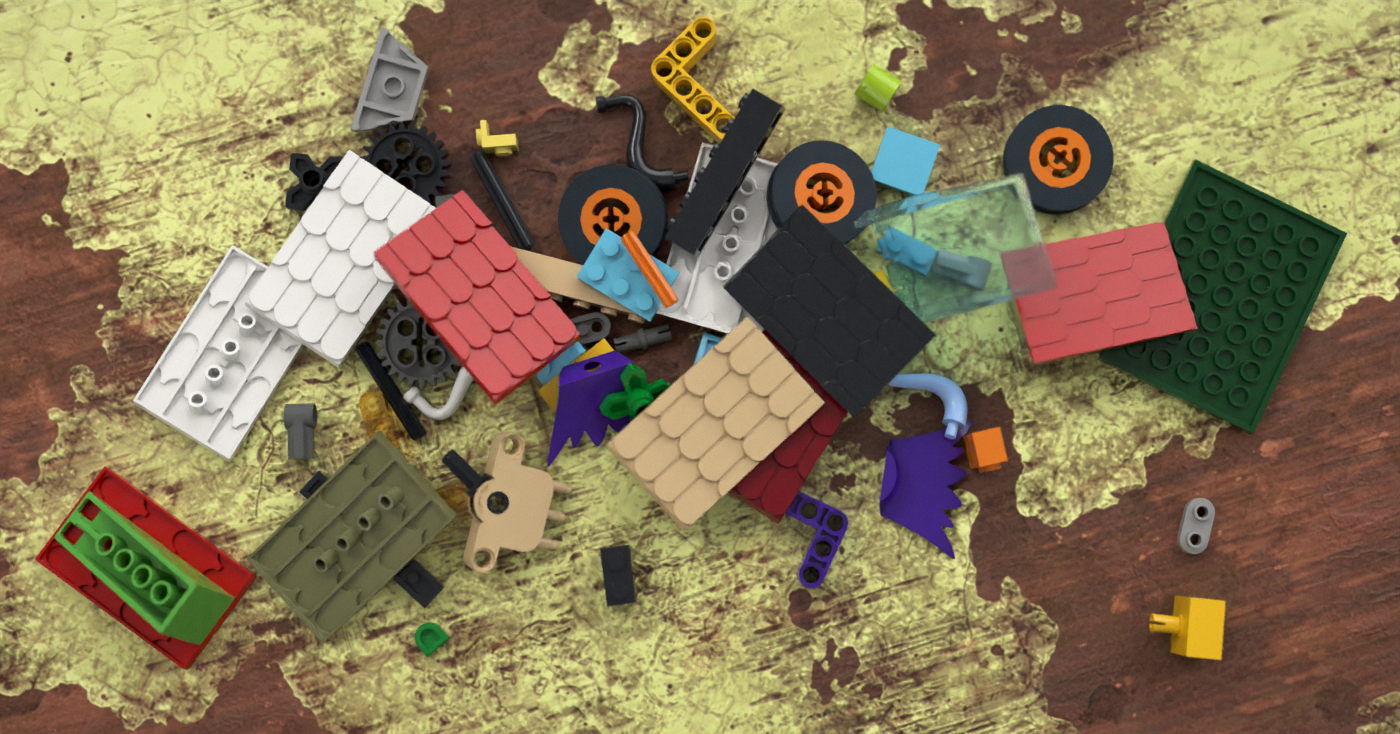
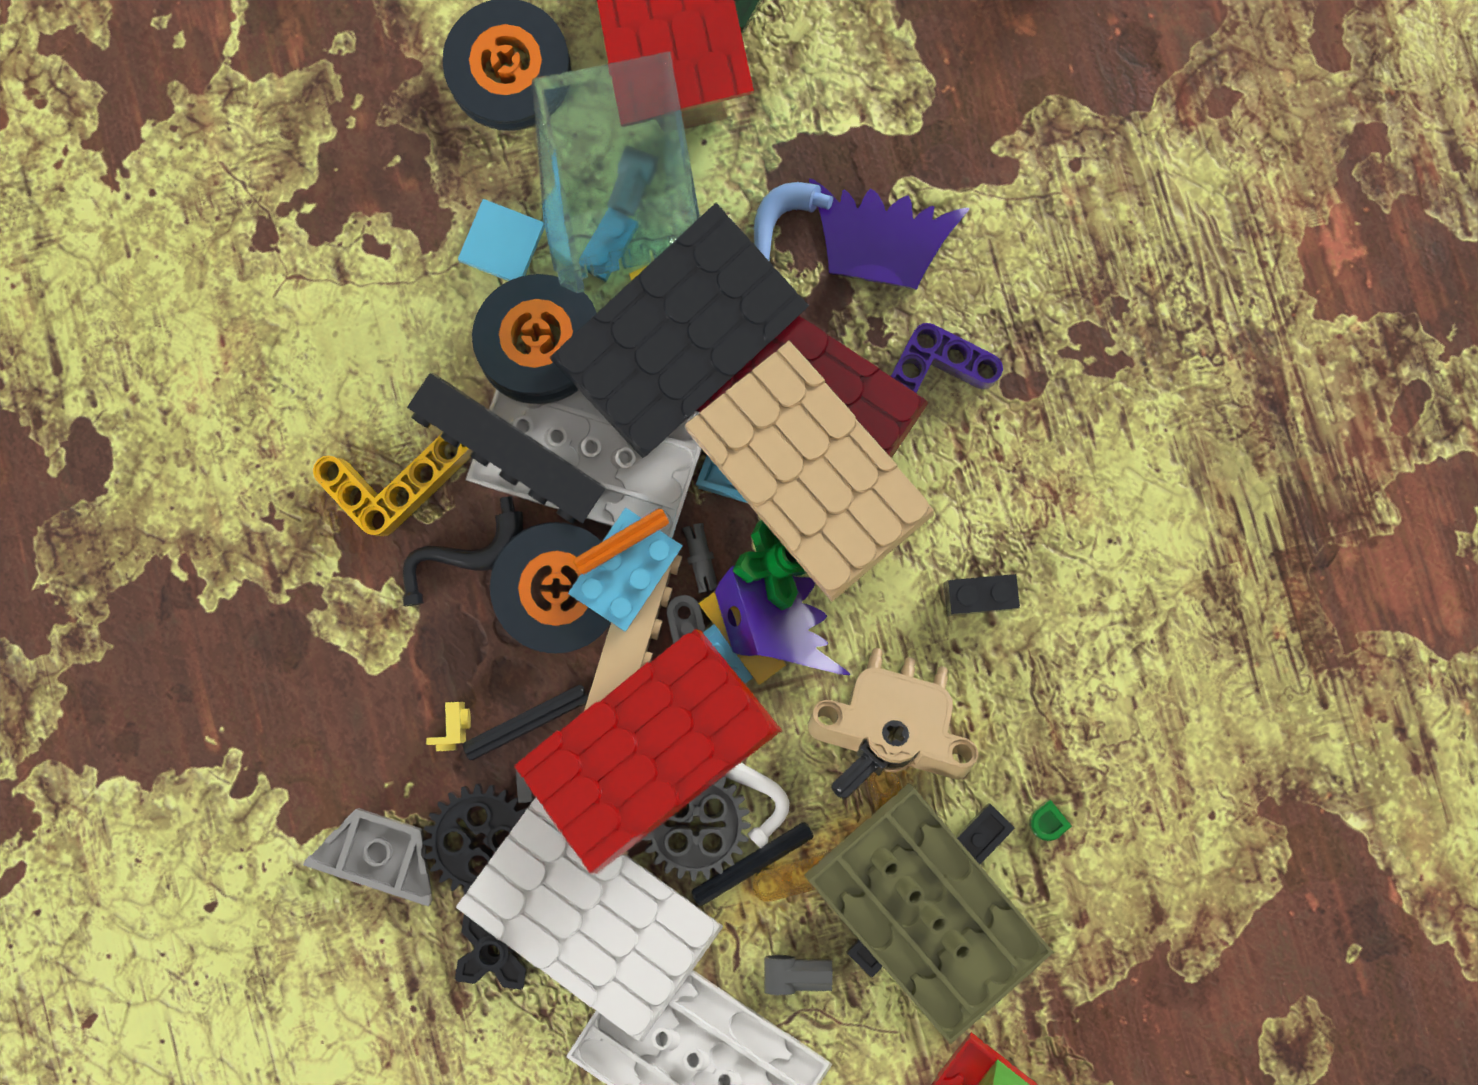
camera: 80 degrees left, 0 degrees up
lime piece [854,64,902,112] -> none
orange brick [963,427,1008,473] -> none

